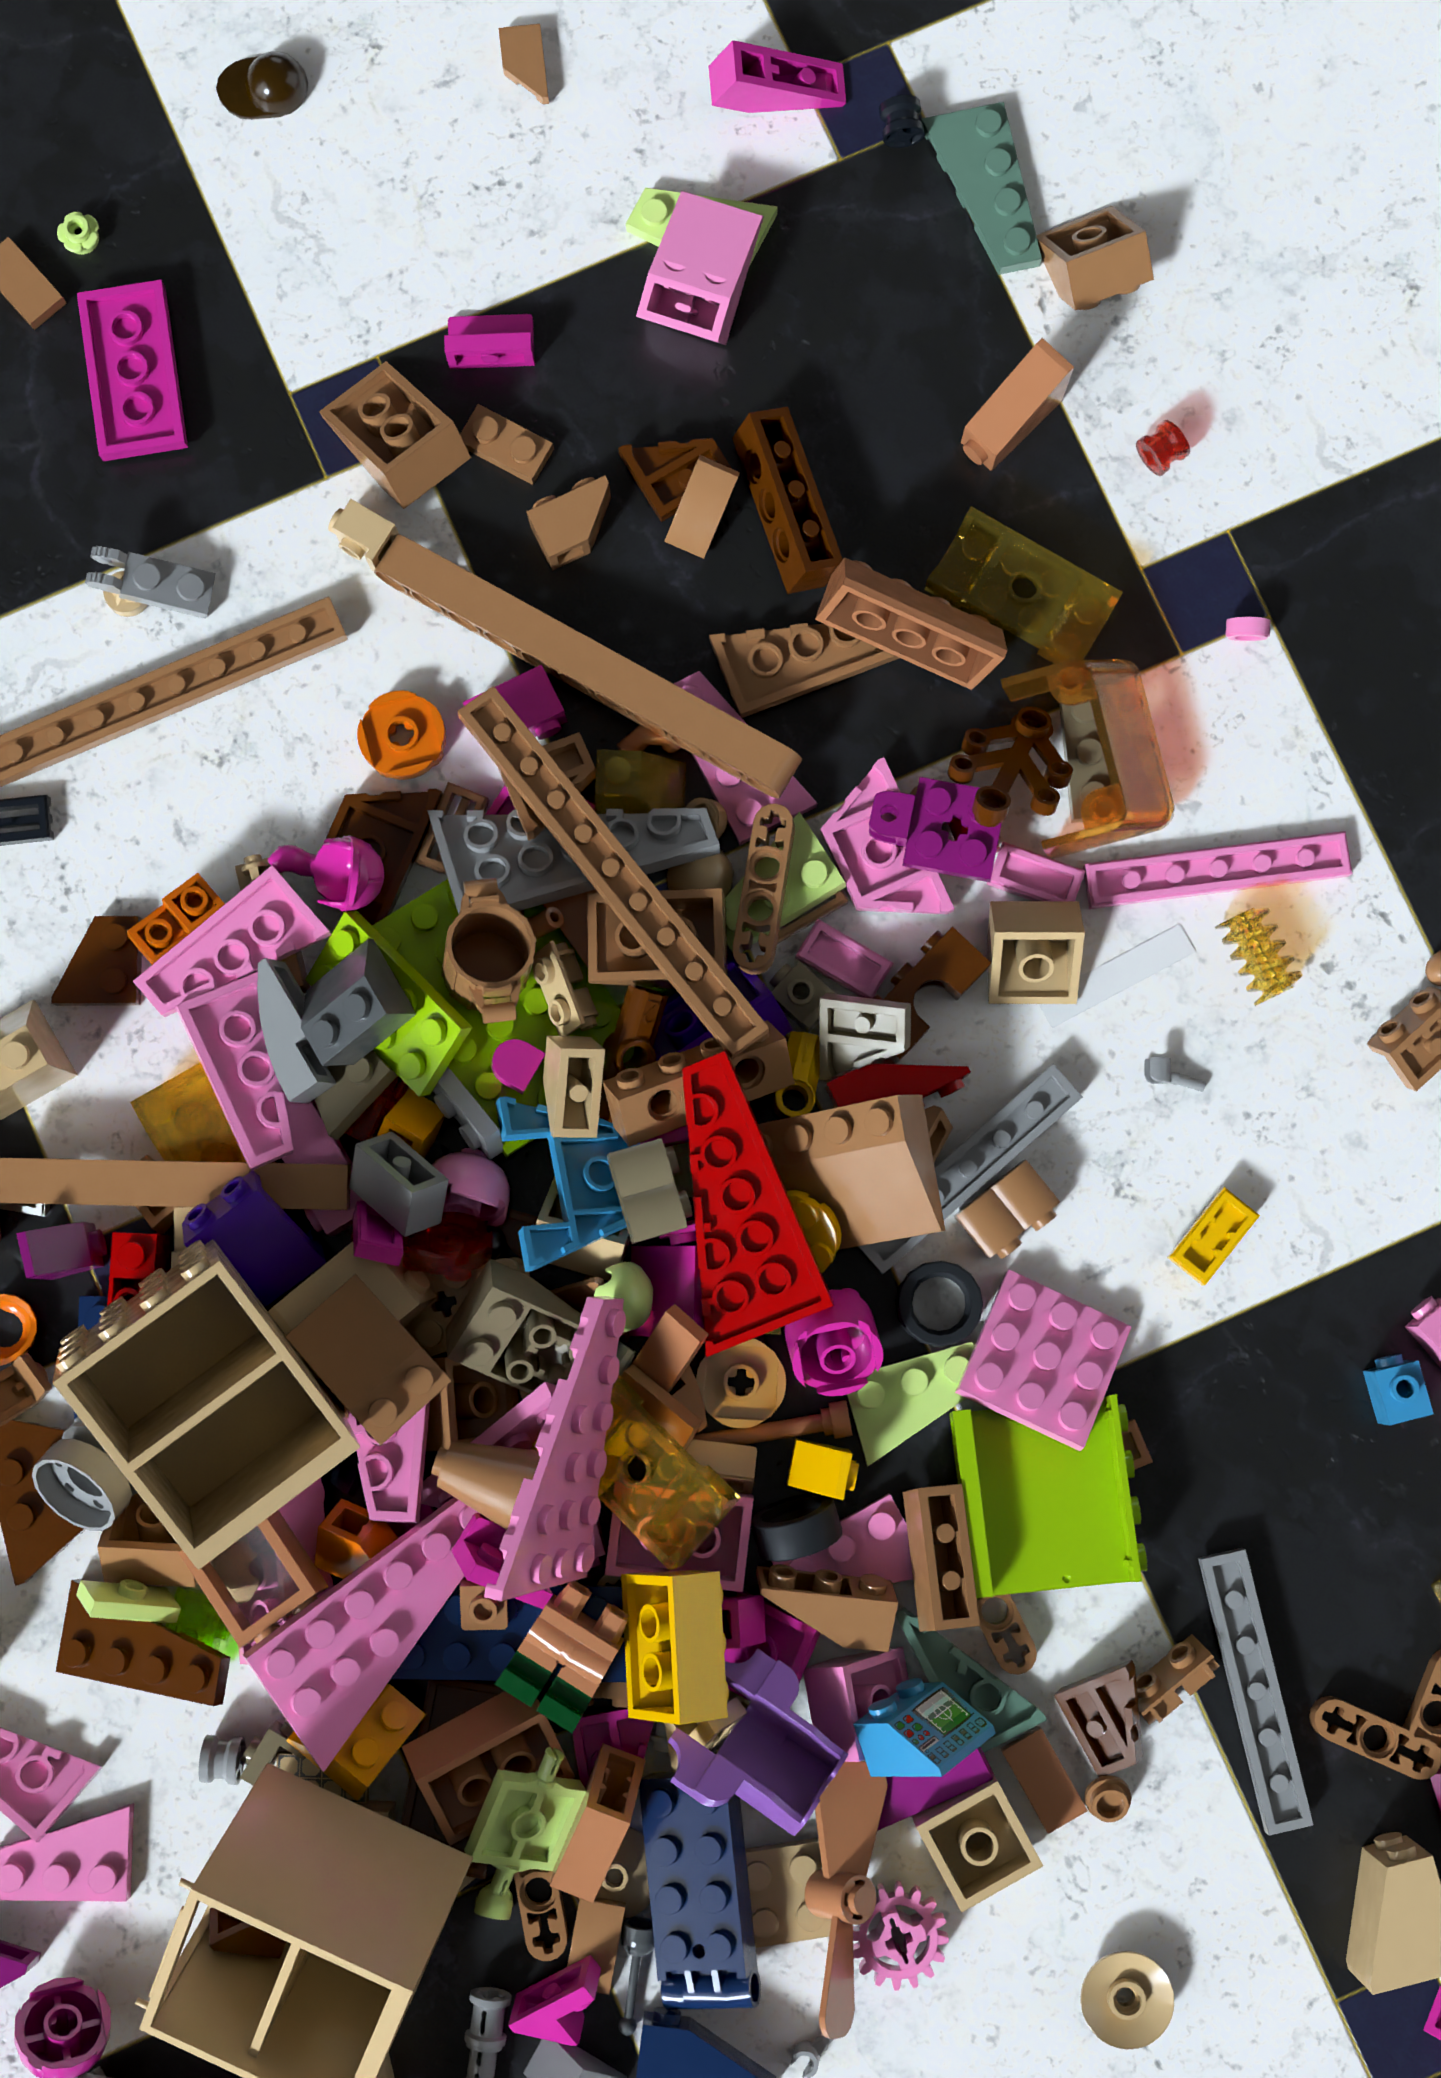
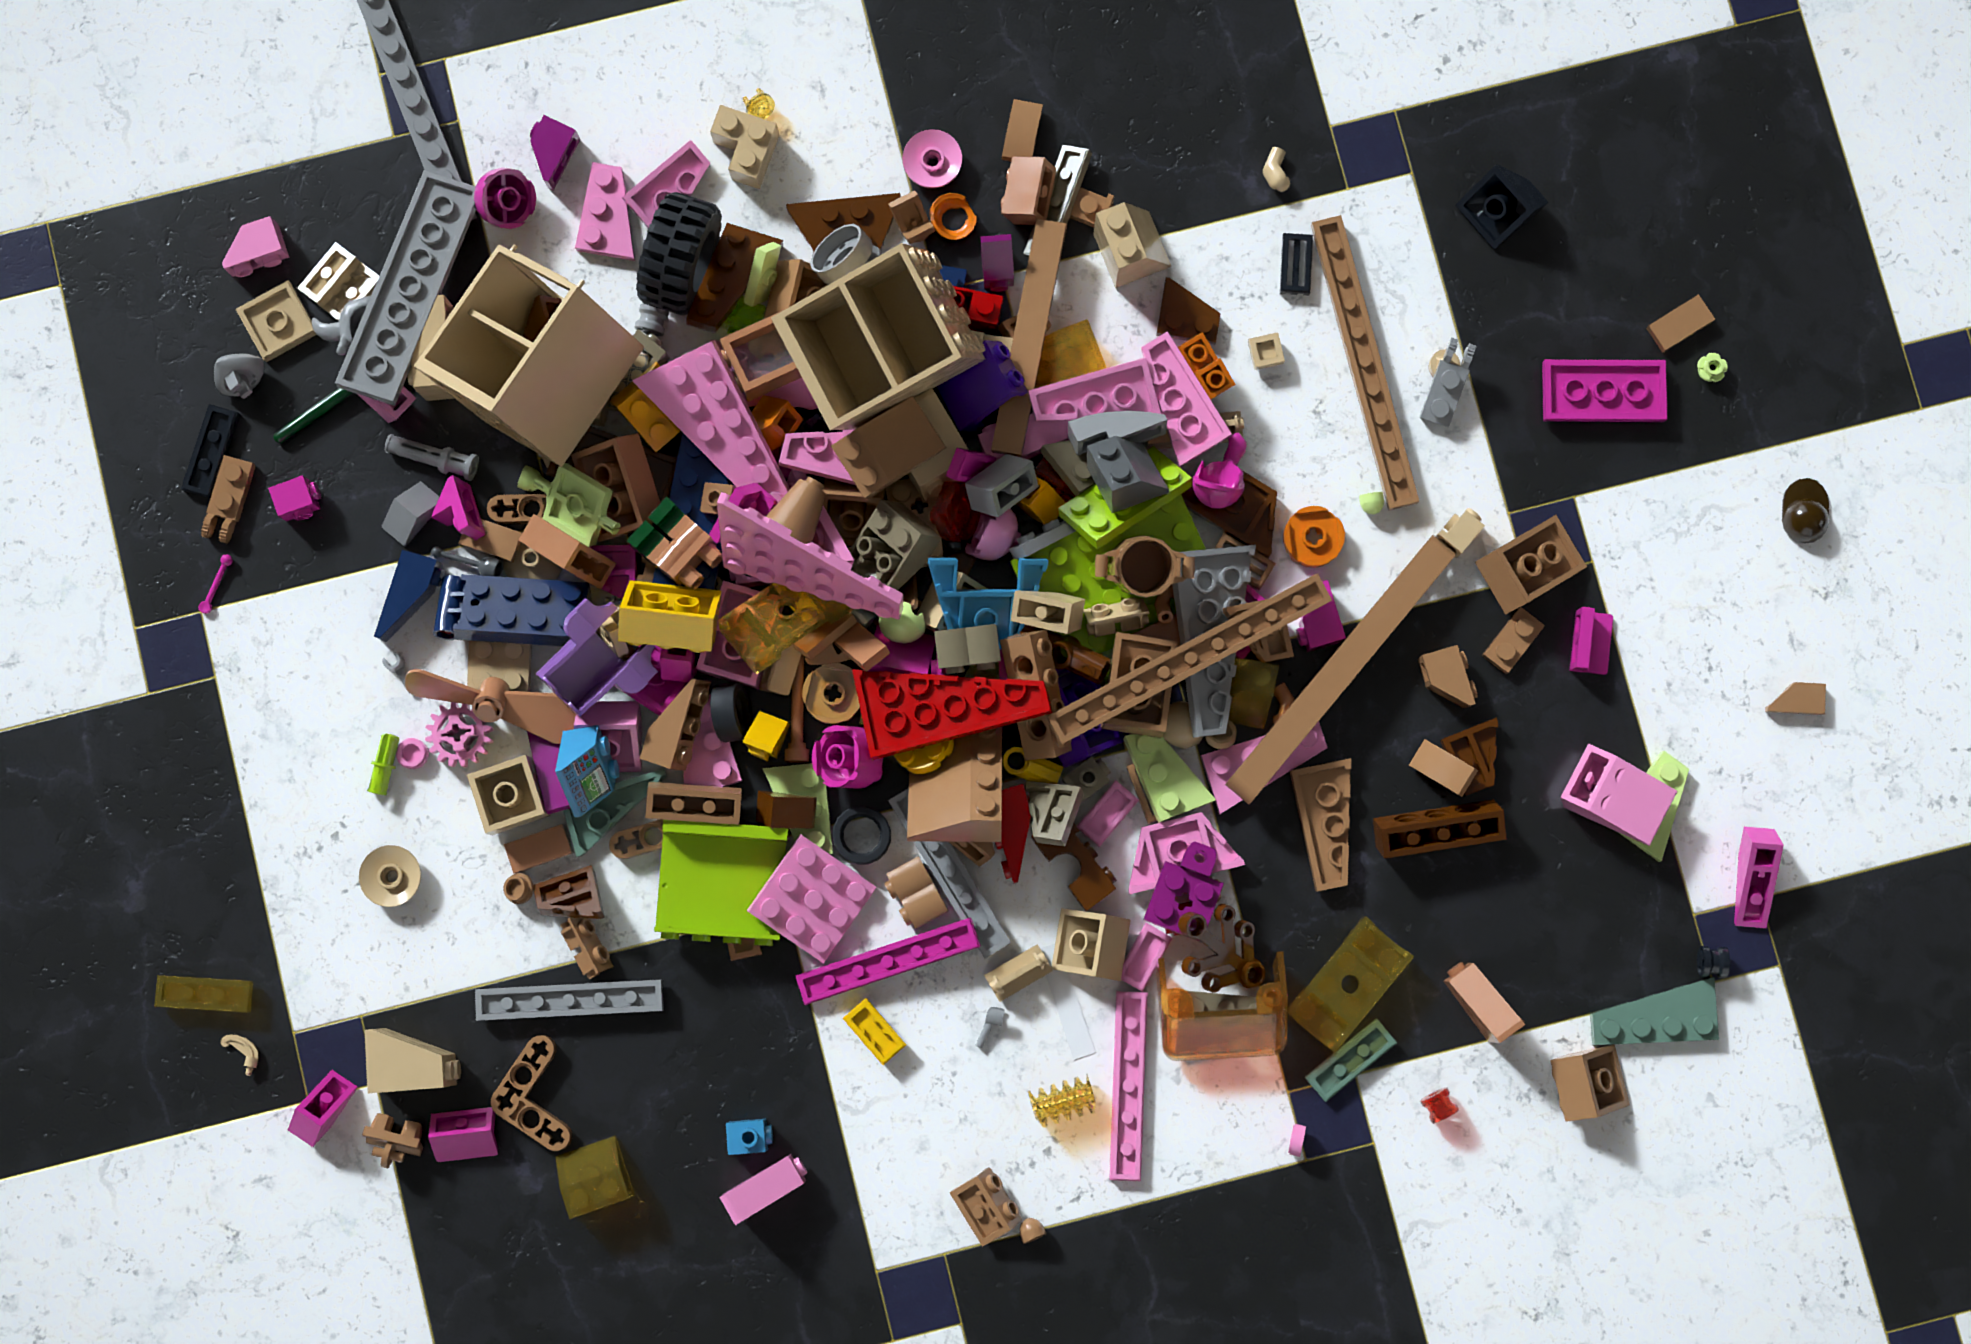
camera: 100 degrees right, 0 degrees up
dark pink tile [491,1039,545,1095] -> none
medium nougat beam [732,804,795,975] -> none
nougat slope [815,558,1007,690] -> none
none -> lime axle [367,733,399,796]
none -> bright pink tile [396,738,429,769]
none -> black tyre [636,192,722,316]
none -> reddish brown slope [756,790,817,829]
none -> dark pink tile [796,917,981,1005]
none -> tan hinge [984,944,1053,1002]
none -> tan plate [1248,332,1285,370]
none -> sand green tile [1304,1019,1397,1102]
none -> yellowish green hinge [1359,492,1384,515]

